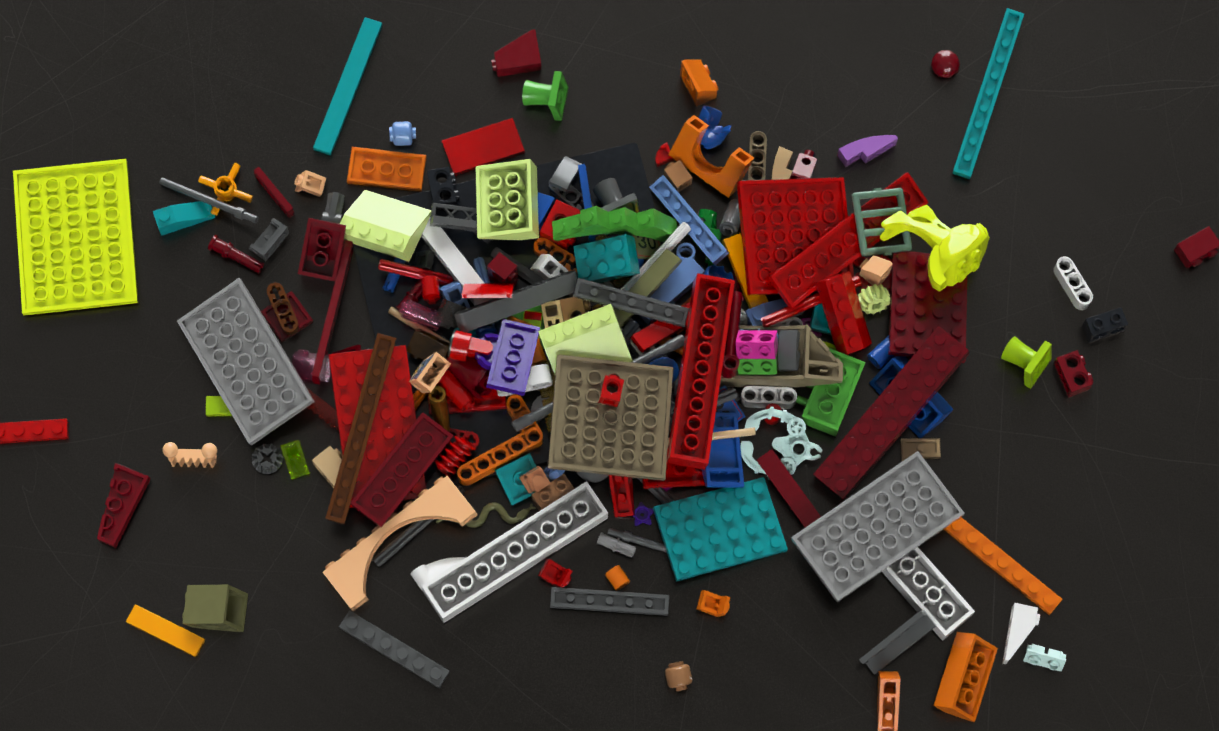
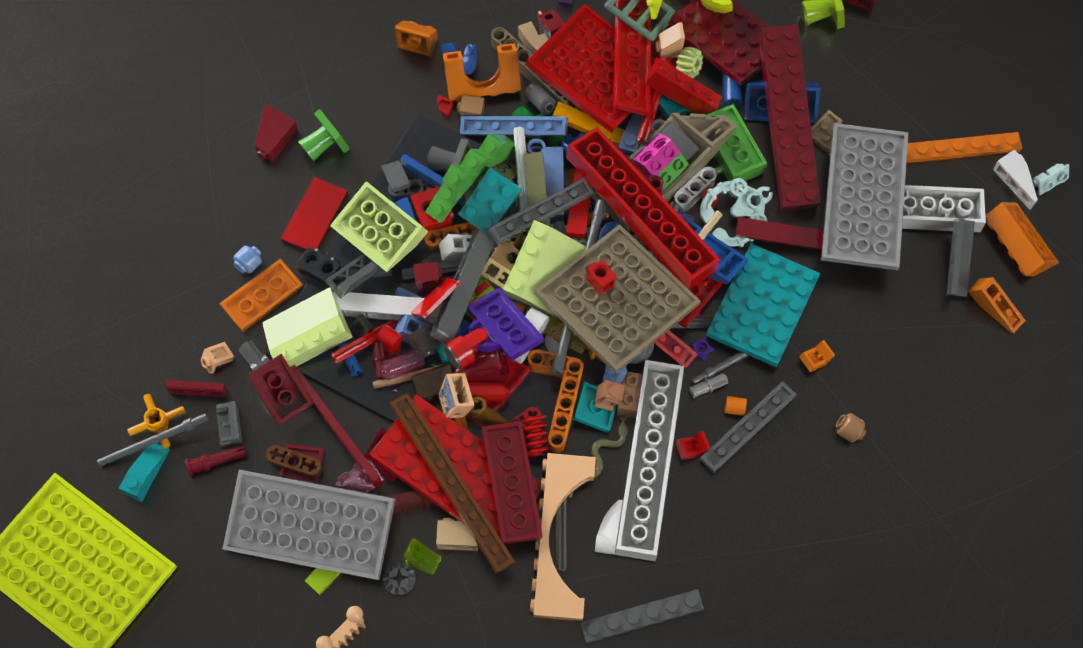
camera: 45 degrees left, 5 degrees down
teal tile [313,17,382,156] -> none

